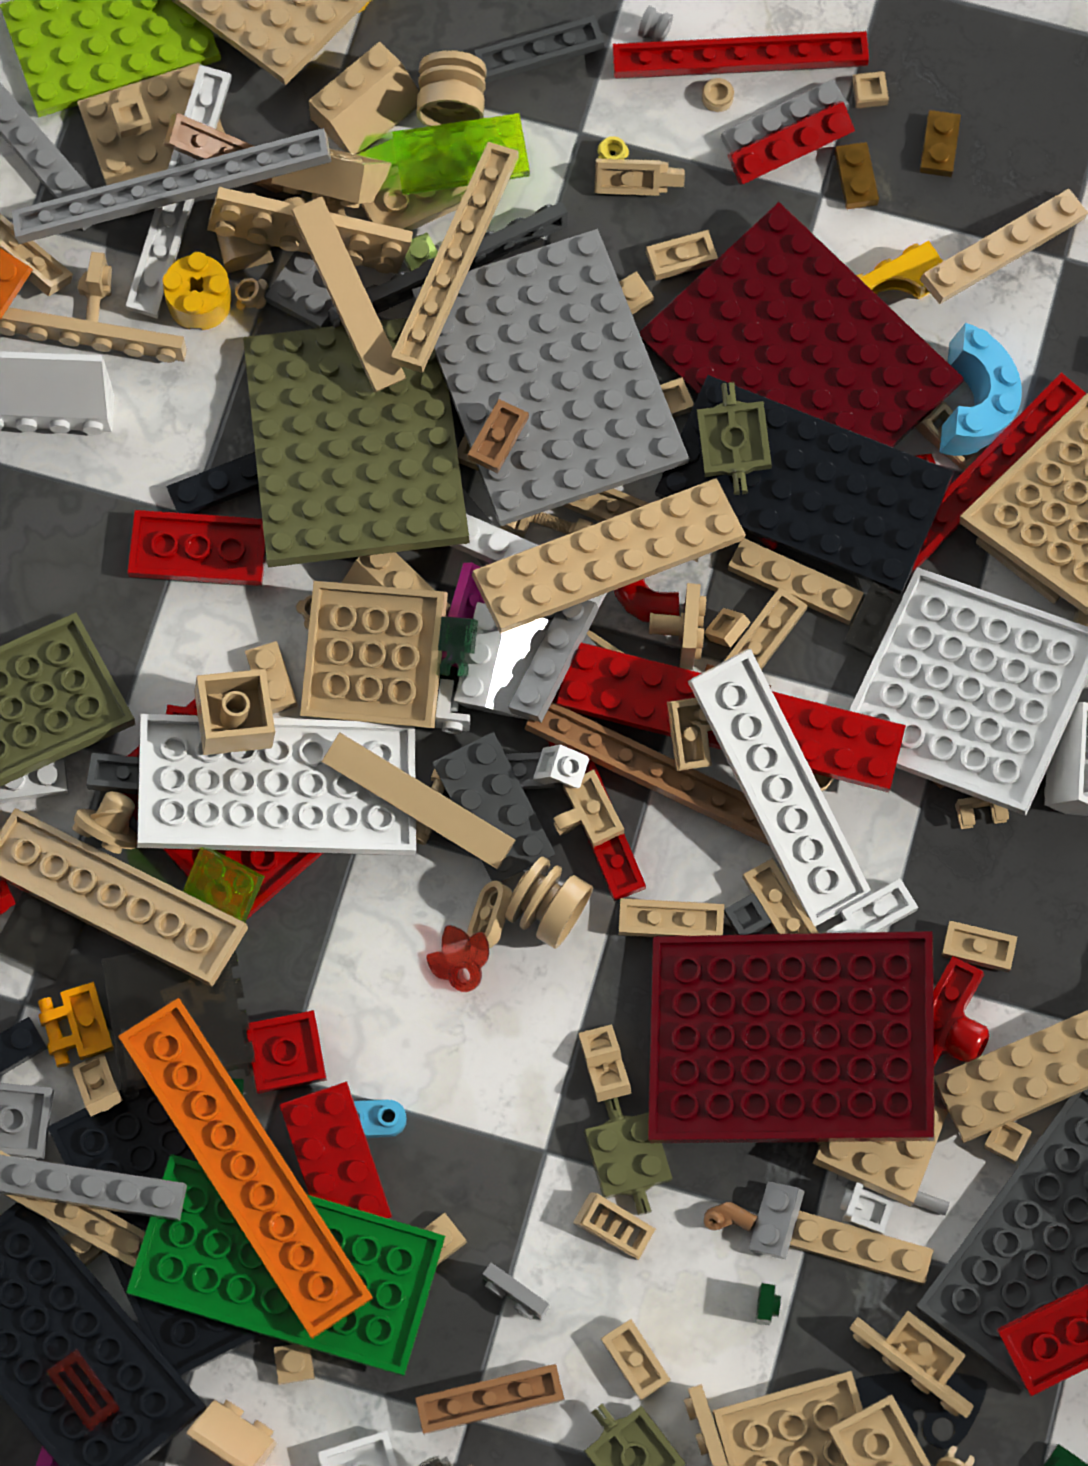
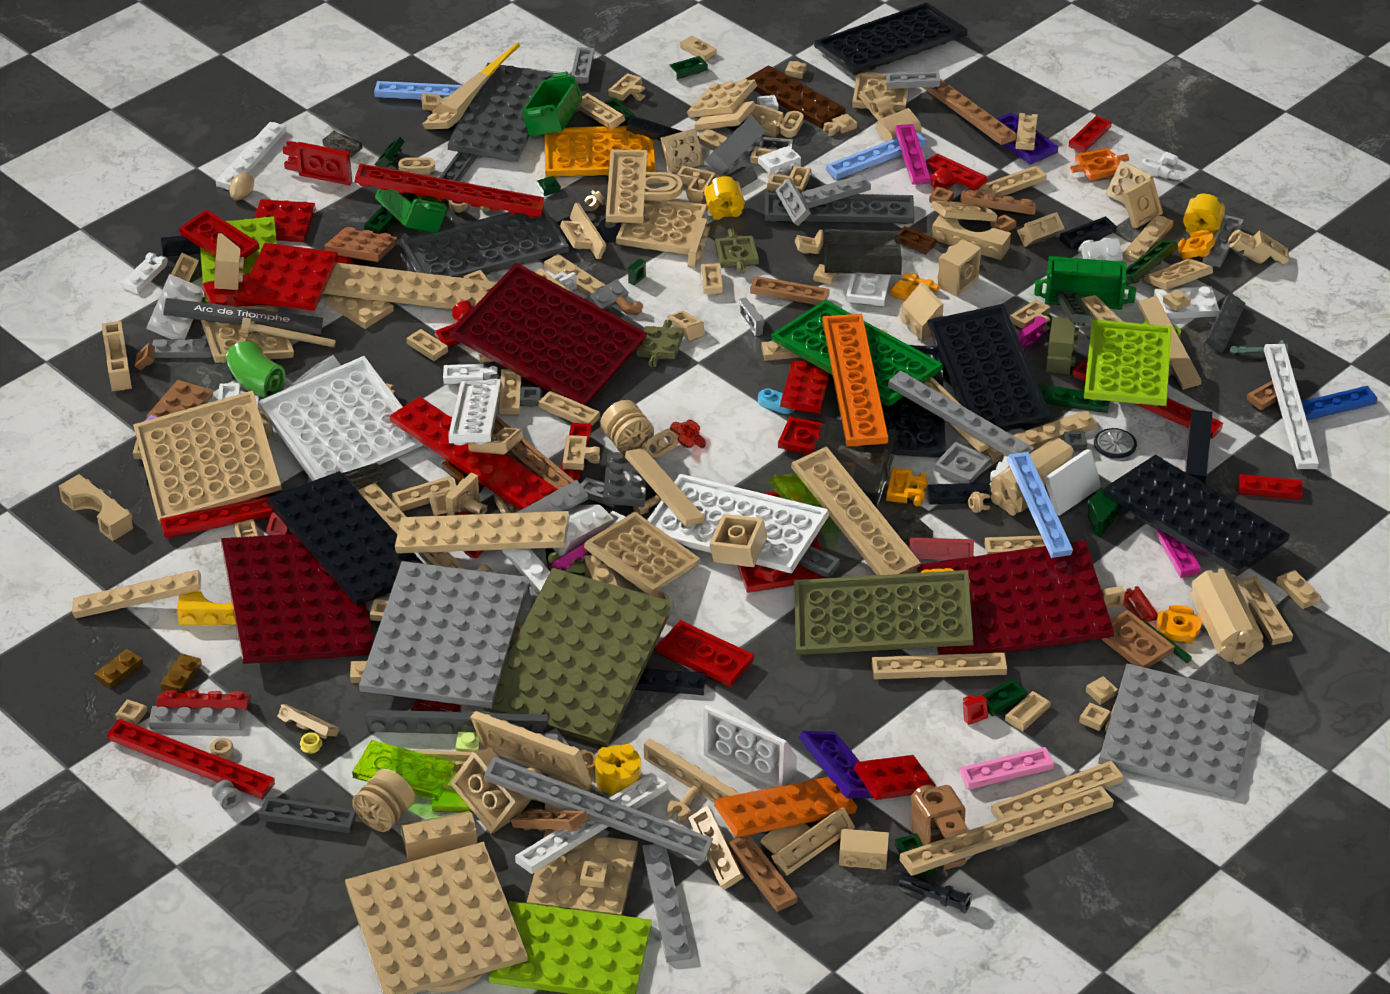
camera: 150 degrees left, 30 degrees down
clear red tile [47,1349,120,1431] -> none
tan plate [72,791,138,854] -> none
tan plate [72,1052,123,1116] -> none
tan plate [86,252,112,297] -> none
tan plate [245,641,298,714] -> none
tan tile [291,196,406,393] -> none
tan plate [391,142,519,373] -> none
clear green plate [438,616,478,678] -> none
medium nougat plate [468,399,529,473] -> none
white bracket [533,744,589,789] -> none
tan slope [578,1025,632,1102] -> none
tan plate [646,230,718,281] -> none
olive plate [697,382,772,495] -> none
medium azure brick [939,323,1022,456] -> none

